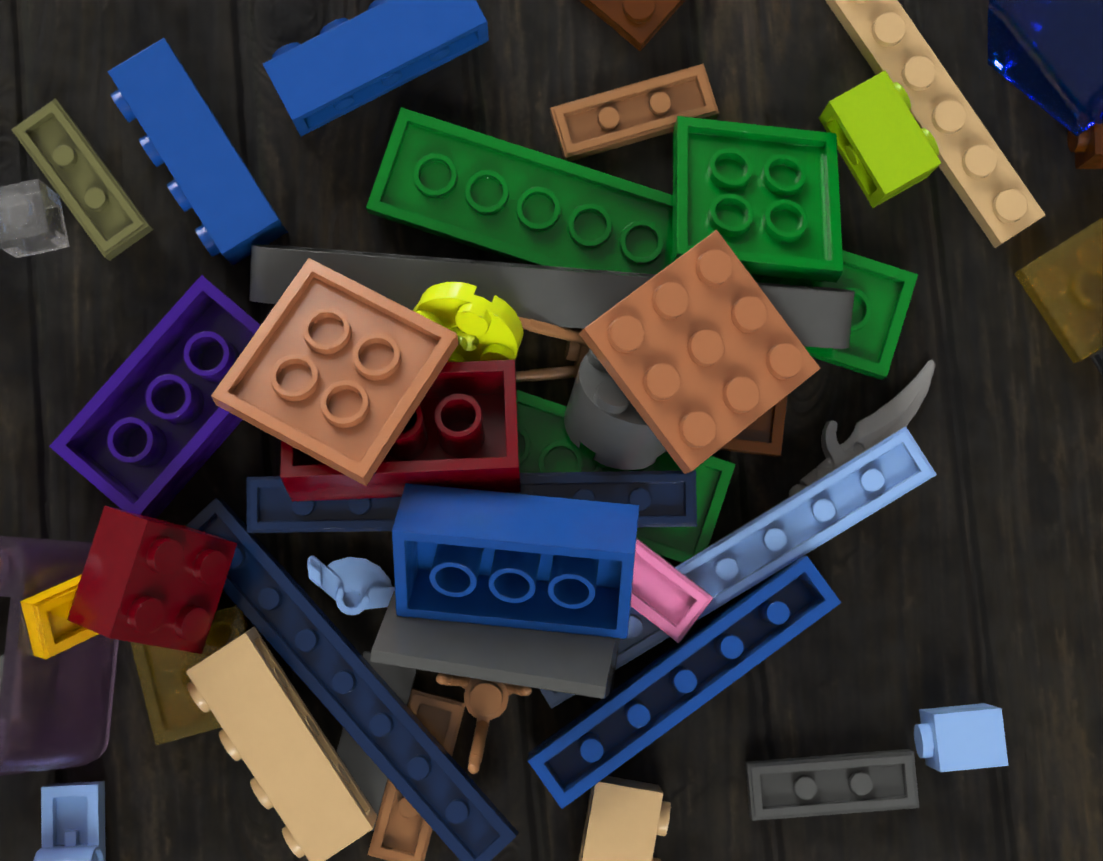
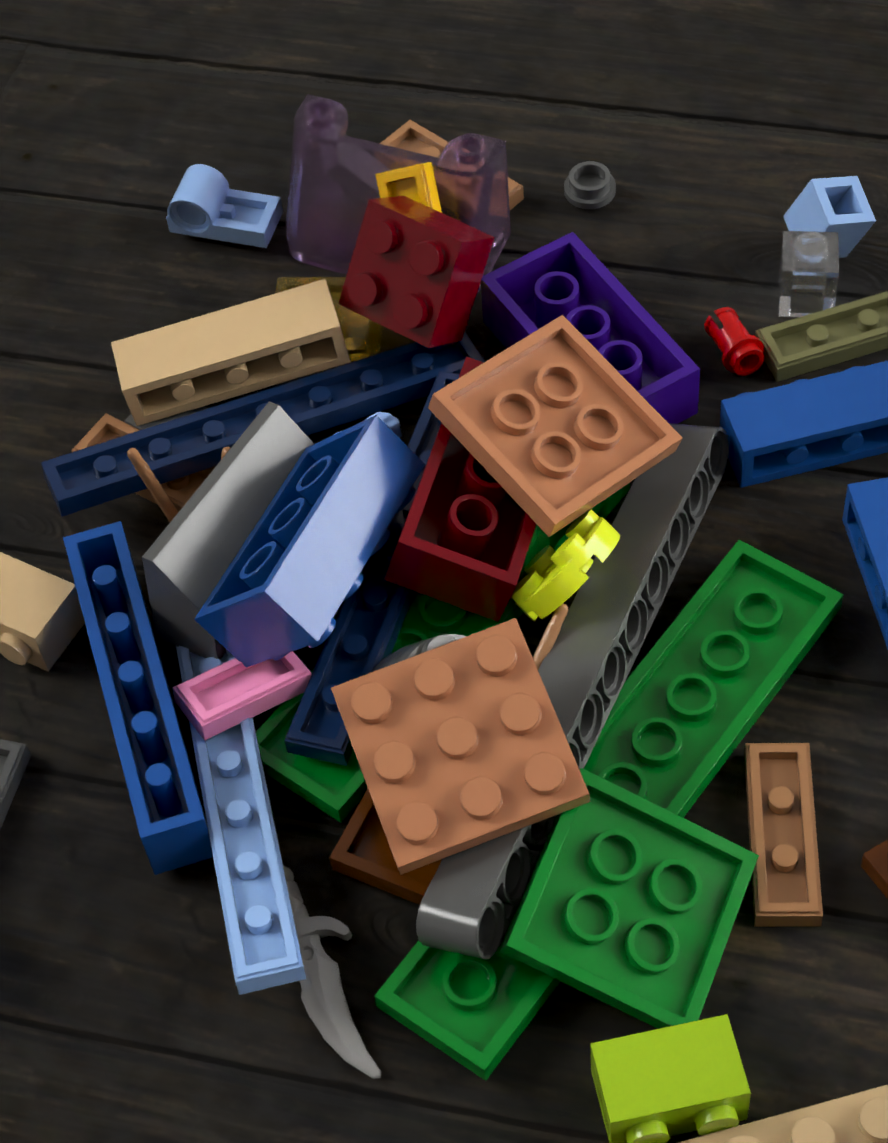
camera: 120 degrees right, 30 degrees down
none -> red pin [704,307,764,376]

